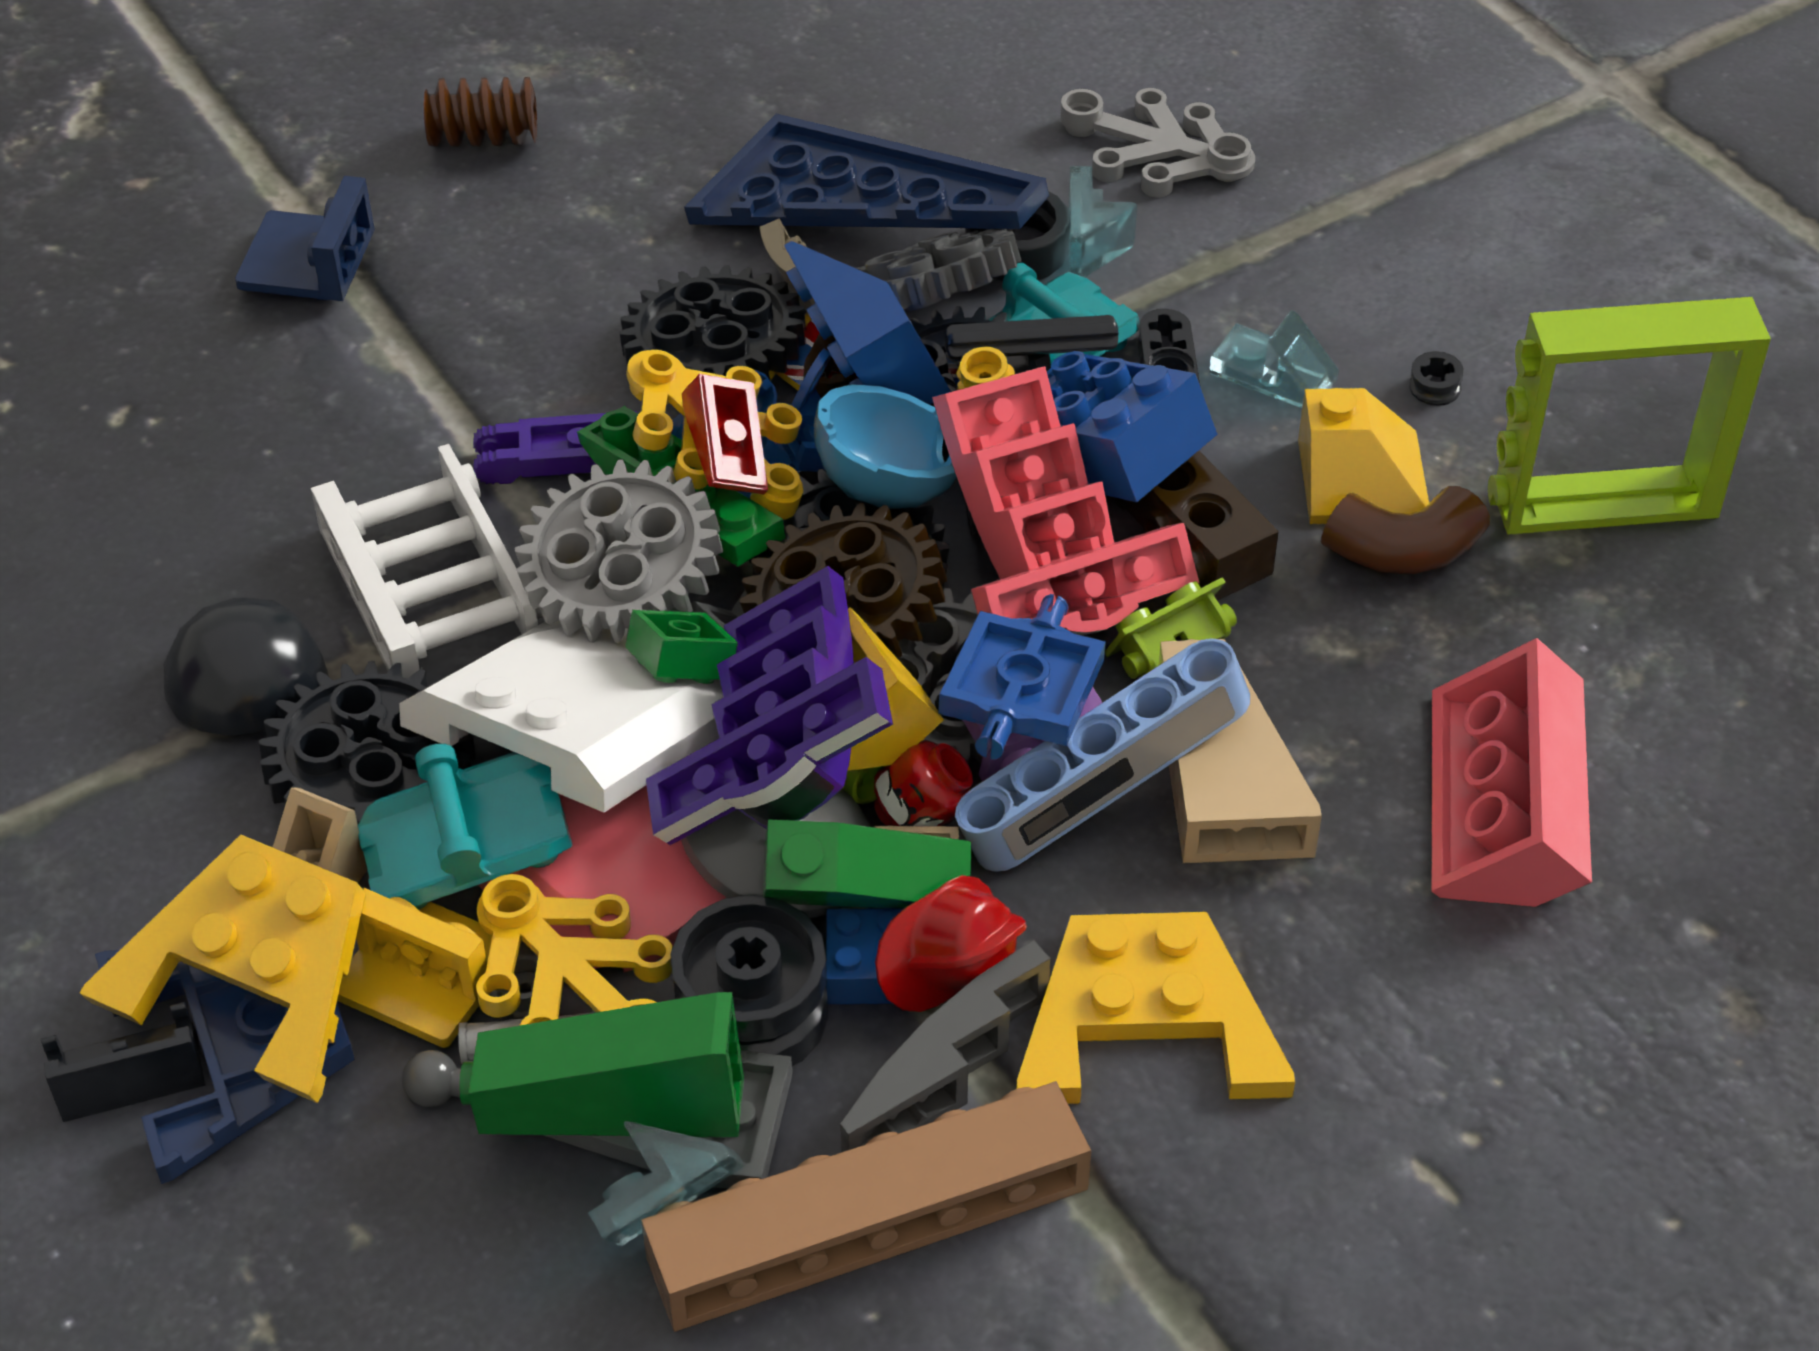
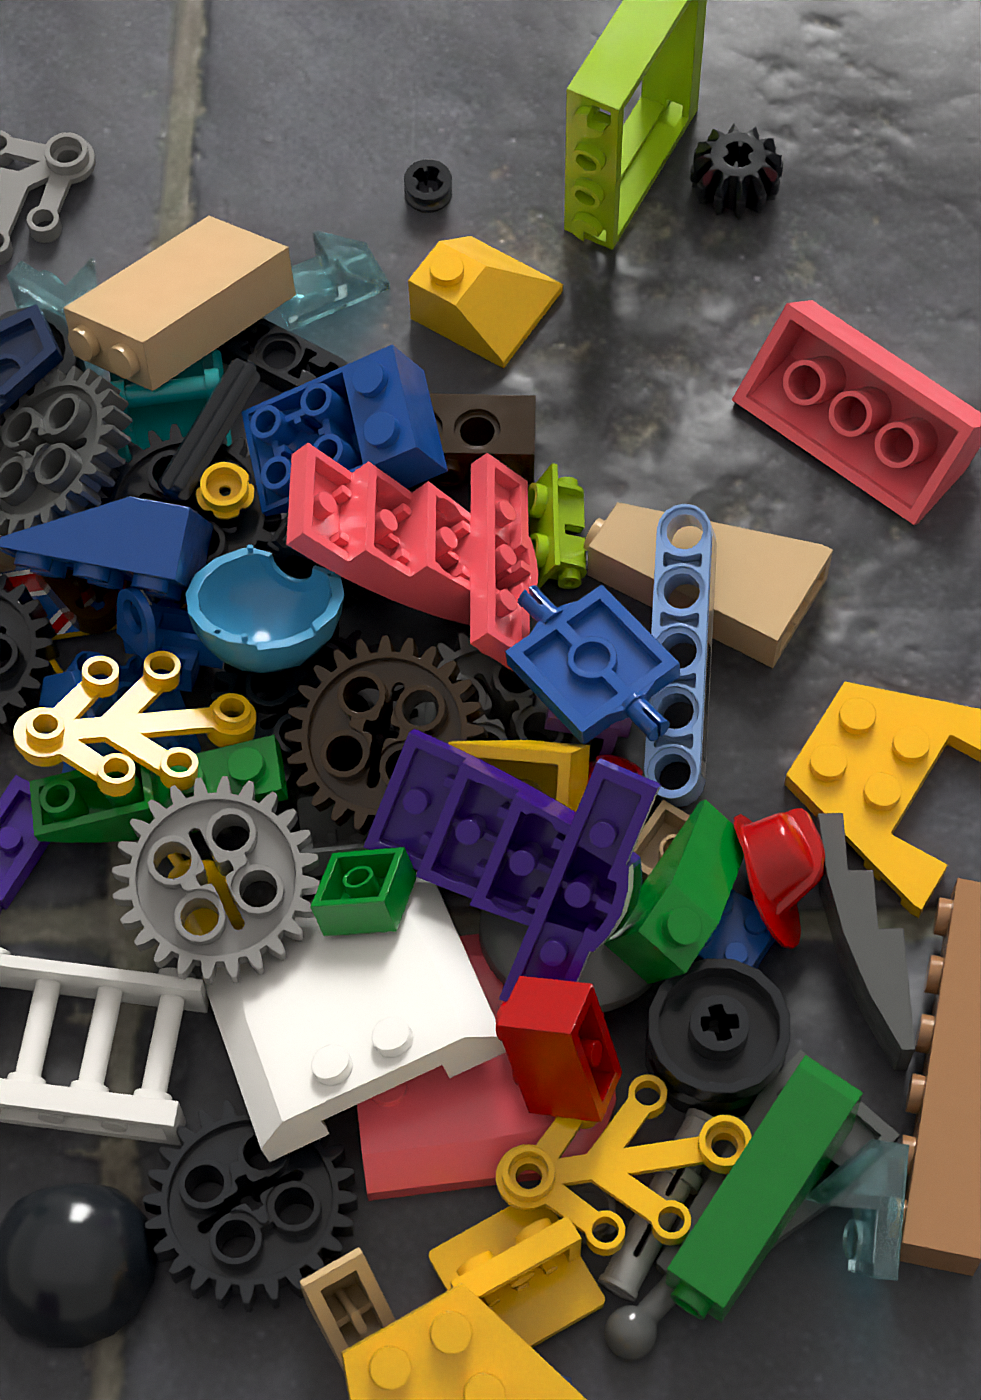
camera: 55 degrees left, 15 degrees up
teal shield [358,744,573,910] -> none
red slope [681,373,768,495] -> none
reddish brown cylinder [1321,486,1490,575] -> none
none -> tan brick [64,216,296,391]
none -> red brick [496,976,622,1122]
none -> black gear [690,123,783,219]

